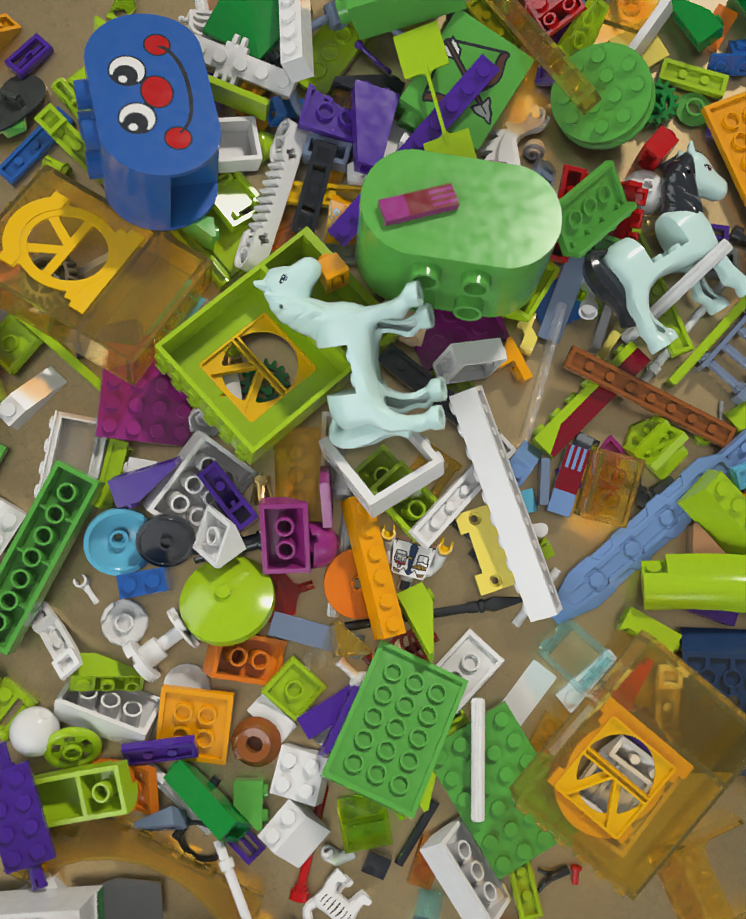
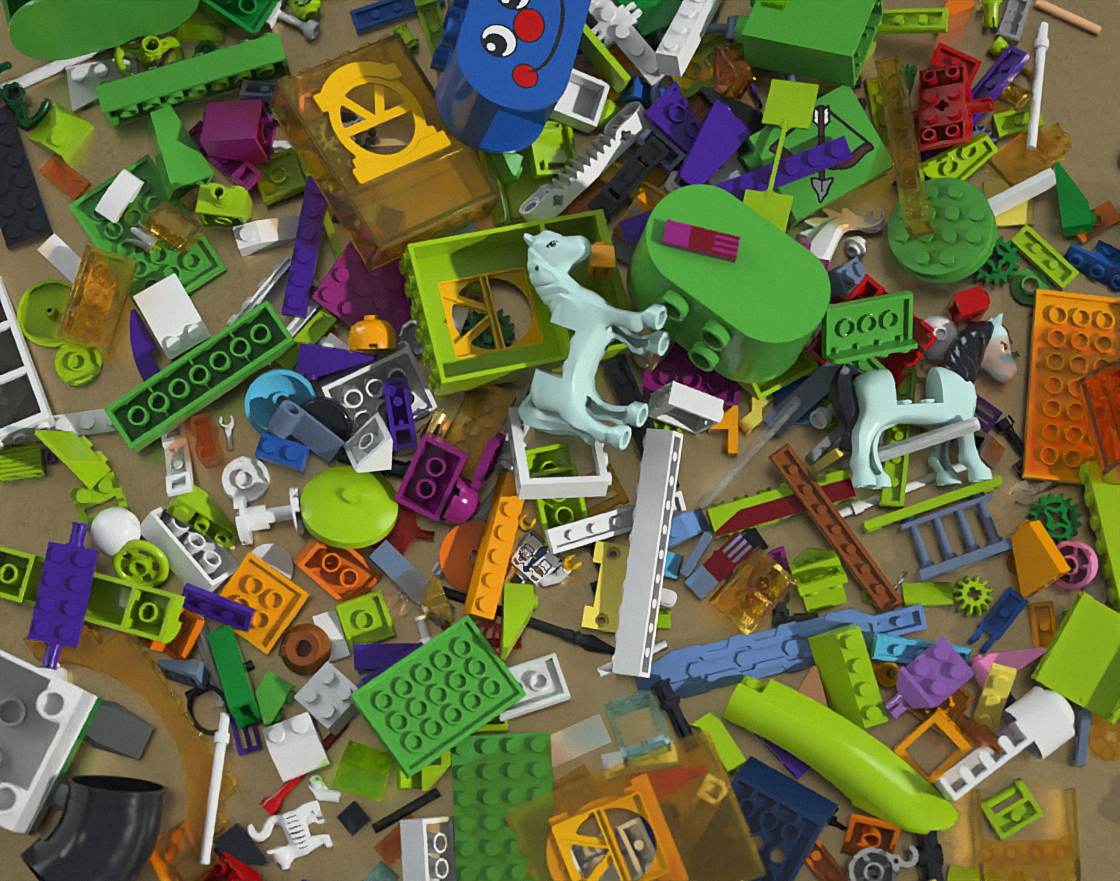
camera: 30 degrees right, 5 degrees down
white axle [471,698,485,822] -> none
none -> clear orange brick [190,413,224,468]
none -> sand blue door [267,400,345,464]
none -> dark purple plate [281,176,332,319]
none -> light orange cylinder [348,315,397,350]
none -> black pin [650,677,699,752]
none -> clear orange slope [713,44,756,99]

